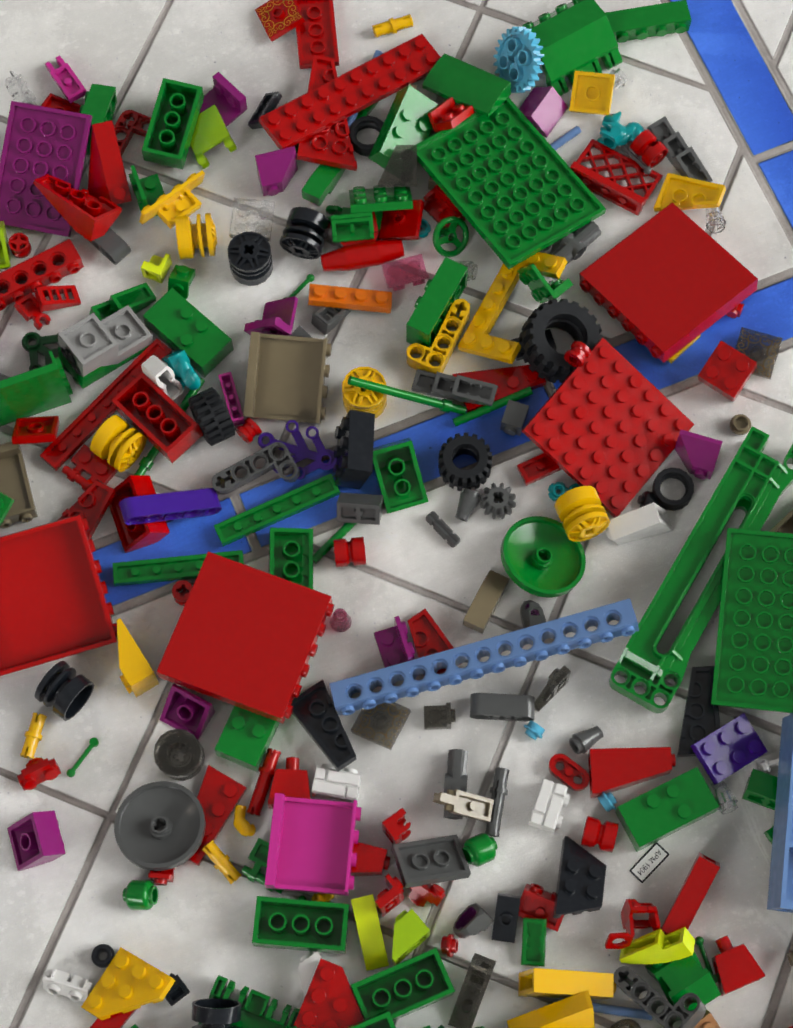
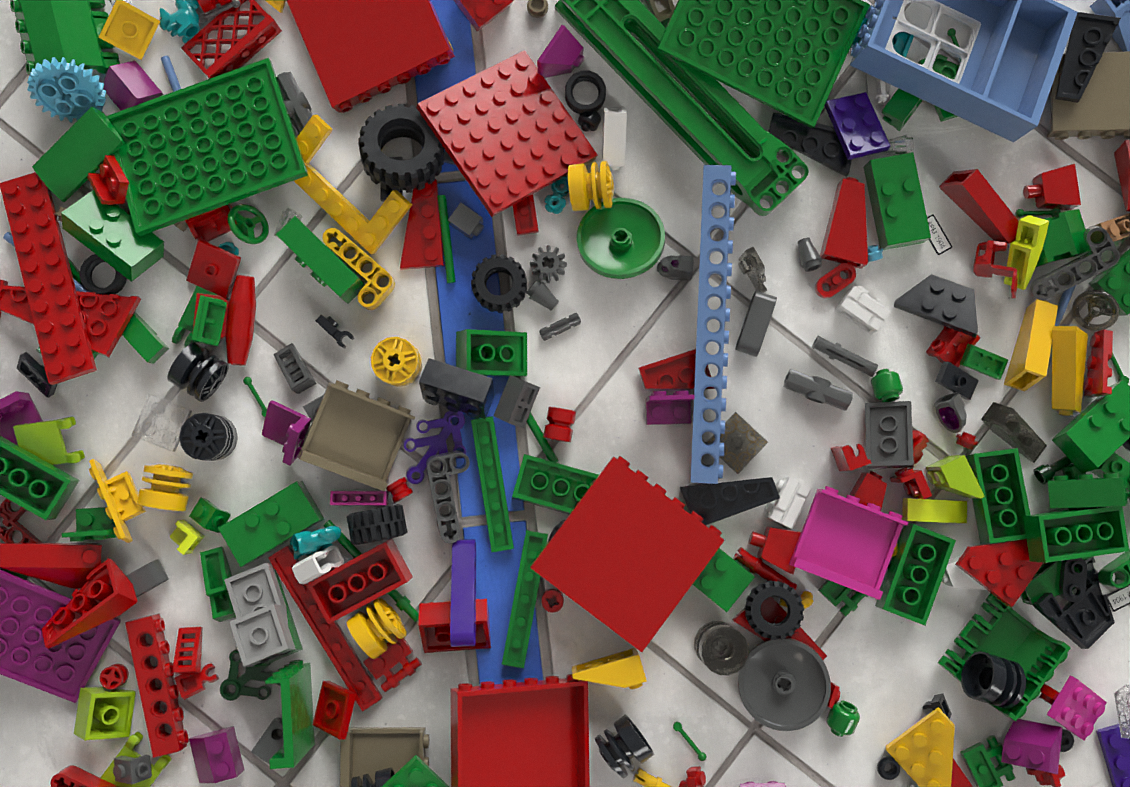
camera: 80 degrees left, 15 degrees up
red wing [57,480,117,539] -> none
magenta slope [159,684,215,741] -> none
yellow pin [202,840,242,884] -> none
magenta slope [255,146,298,196] -> none
orange plate [308,284,392,313] -> none
clear pink cone [330,608,352,632] -> none
green bar [348,376,467,415] -> none
green plate [349,184,413,213] -> none
clear smoke wing [378,145,417,187] -> none
clear pink bracket [381,254,429,291] -> none
dark grey slope [411,369,498,406] -> none
clear smoke bracket [424,702,456,730] -> none
hinge [433,789,494,823] -> none
dark tan slope [463,570,510,634] -> none
green bracket [517,264,574,303] -> none
medium azure plate [524,720,545,740] -> none
red wheel [564,341,591,367] -> none
red wheel [581,816,619,853] -> none
none -> black plate [315,314,355,348]
none -> black tyre [745,581,804,640]

